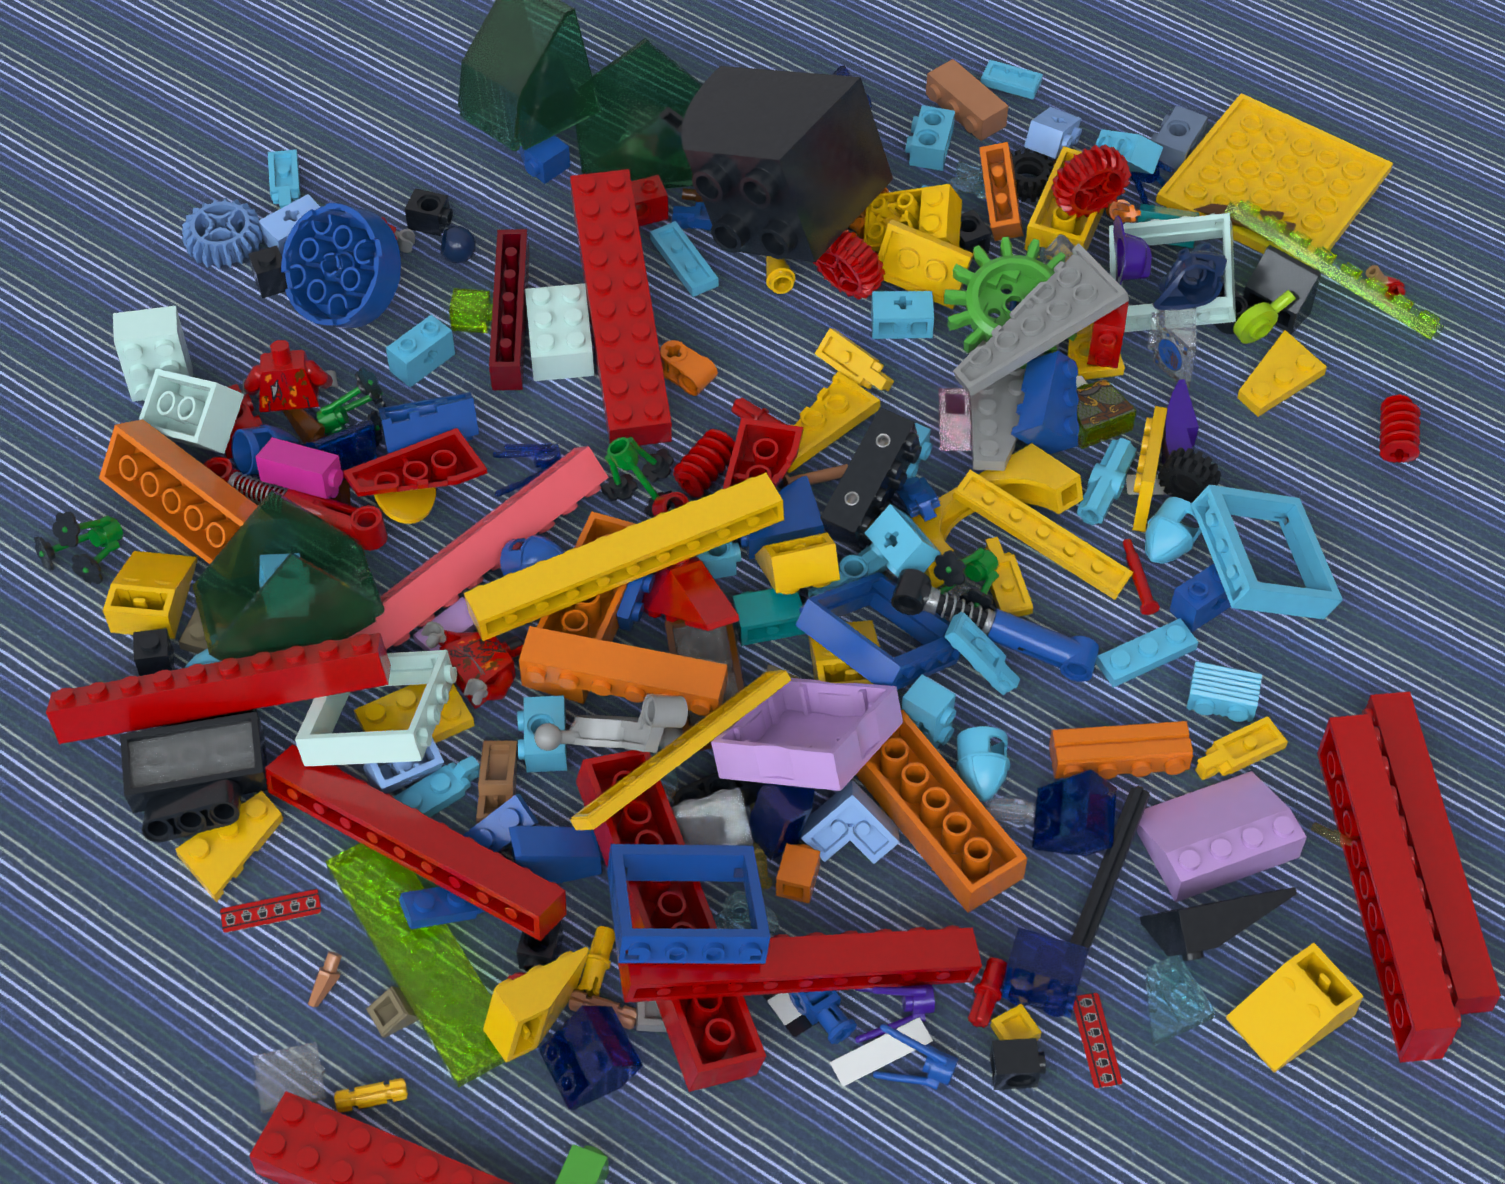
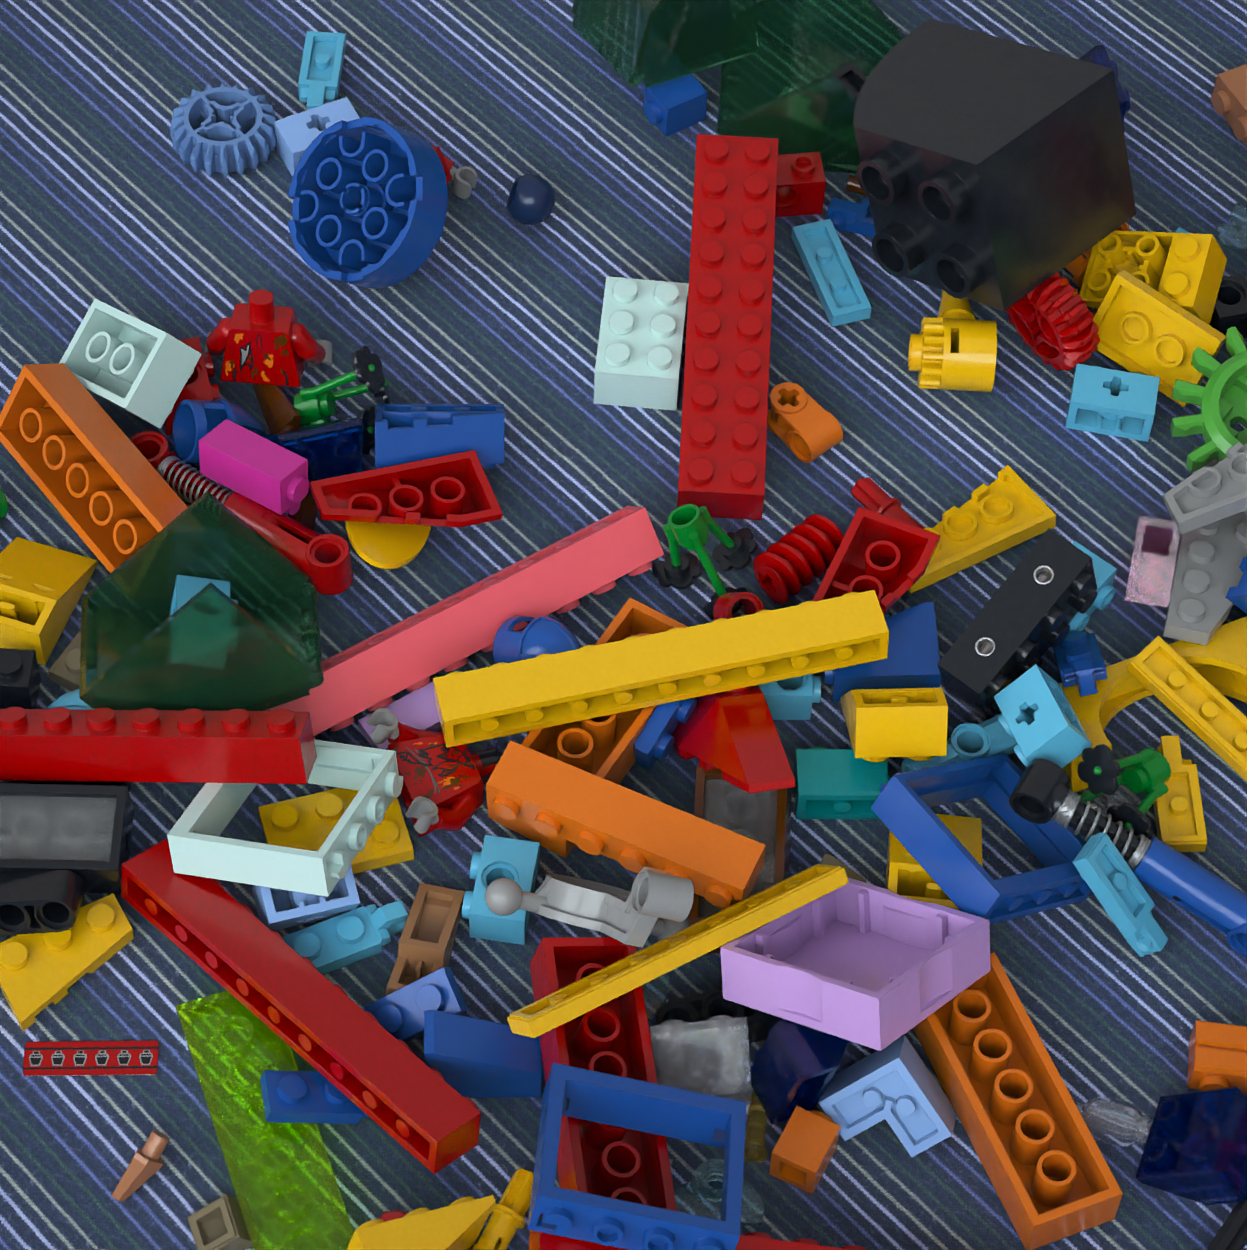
camera: 10 degrees right, 0 degrees up
light aqua brick [113,306,193,402] -> none
black brick [248,245,288,298] -> none
medium azure brick [386,314,455,387] -> none
black brick [405,188,453,236] -> none
clear neon green brick [449,288,493,333] -> none
dark red brick [489,229,530,390] -> none
clear blue plant [493,443,561,497] -> none
black brick [517,920,564,972] -> none
nougat piece [783,464,848,487] -> none
yellow hinge [815,328,894,391] -> none
medium azure brick [901,674,957,749] -> none
medium azure brick [905,105,955,171] -> none
medium azure helmet [956,726,1010,802] -> none
none -> yellow gear [908,317,997,392]

